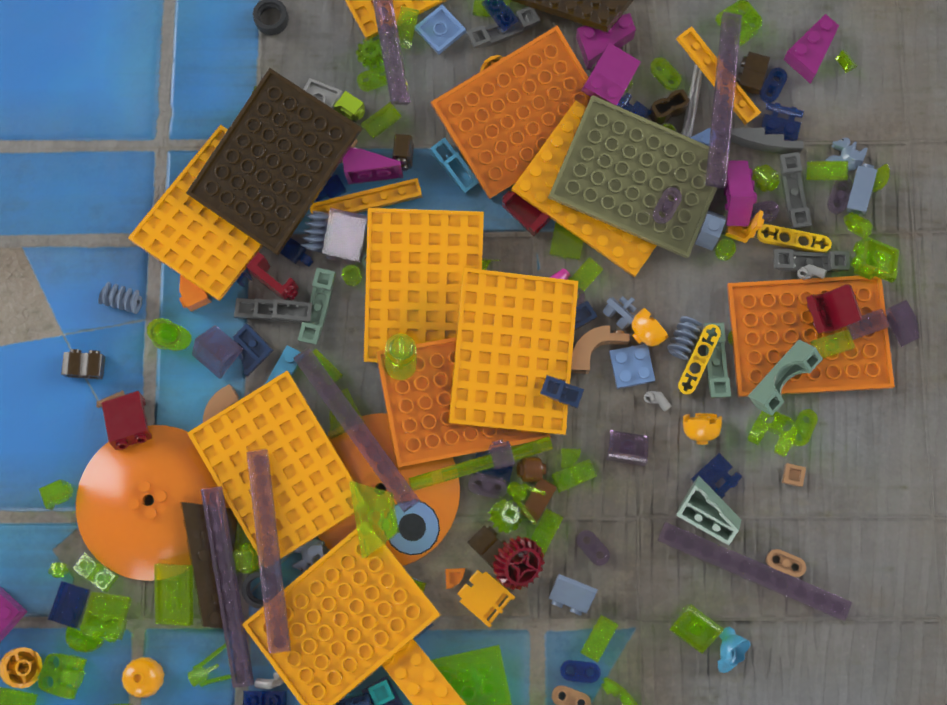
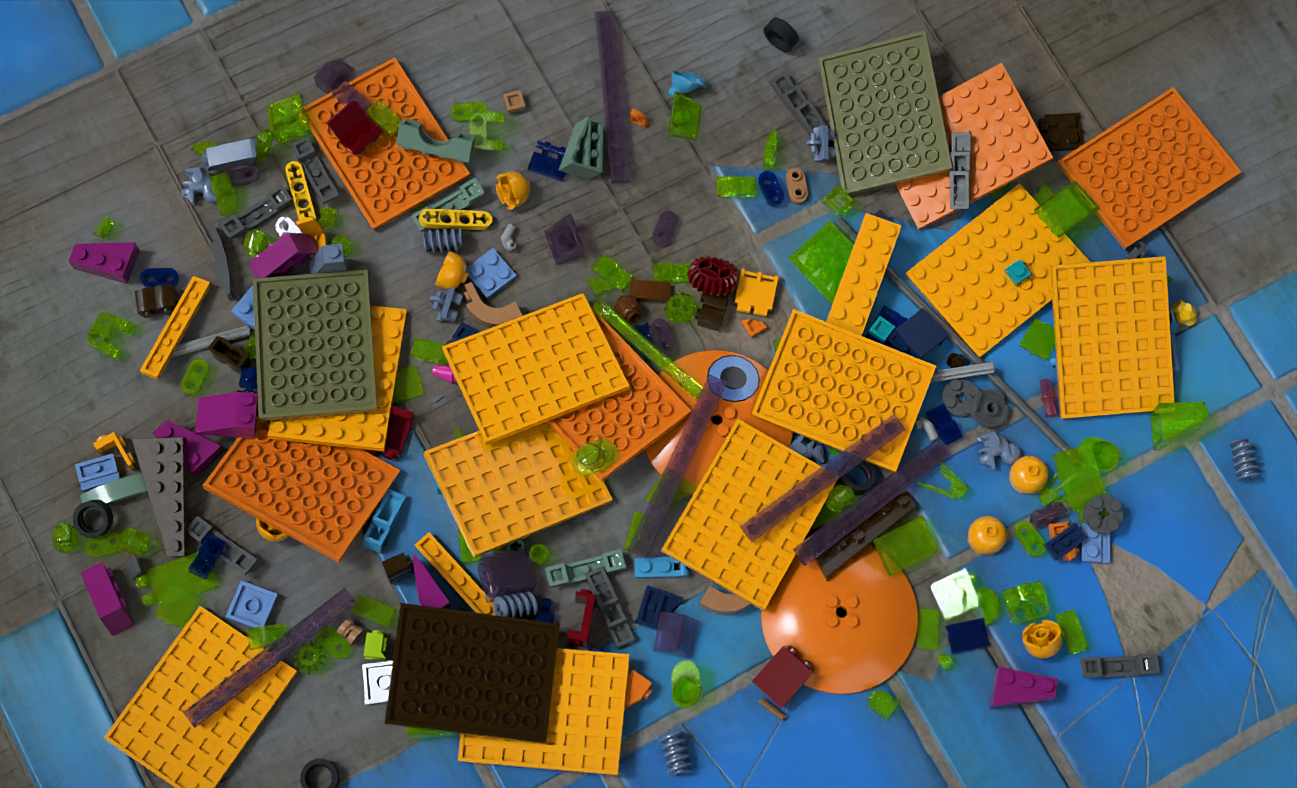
camera: 130 degrees left, 5 degrees down
dark brown brick [61,349,105,379] -> none
clear neon green wing [349,481,399,559] -> none
bracket [488,440,515,469] -> none
clear neon green plant [507,481,546,525] -> none
dark blue slope [540,375,584,409] -> none
sand blue slope [548,574,597,616] -> none
clear purple plate [653,187,682,224] -> none
plate [705,12,742,189] -> none
clear blue plate [761,102,804,141] -> none
medium nougat plate [766,549,806,577] -> none
light grey arm [797,264,827,280] -> none
none -> clear neon green wheel [318,207,339,228]
none -> medium nougat wheel [337,617,365,645]
none -> orange tile [630,108,649,128]

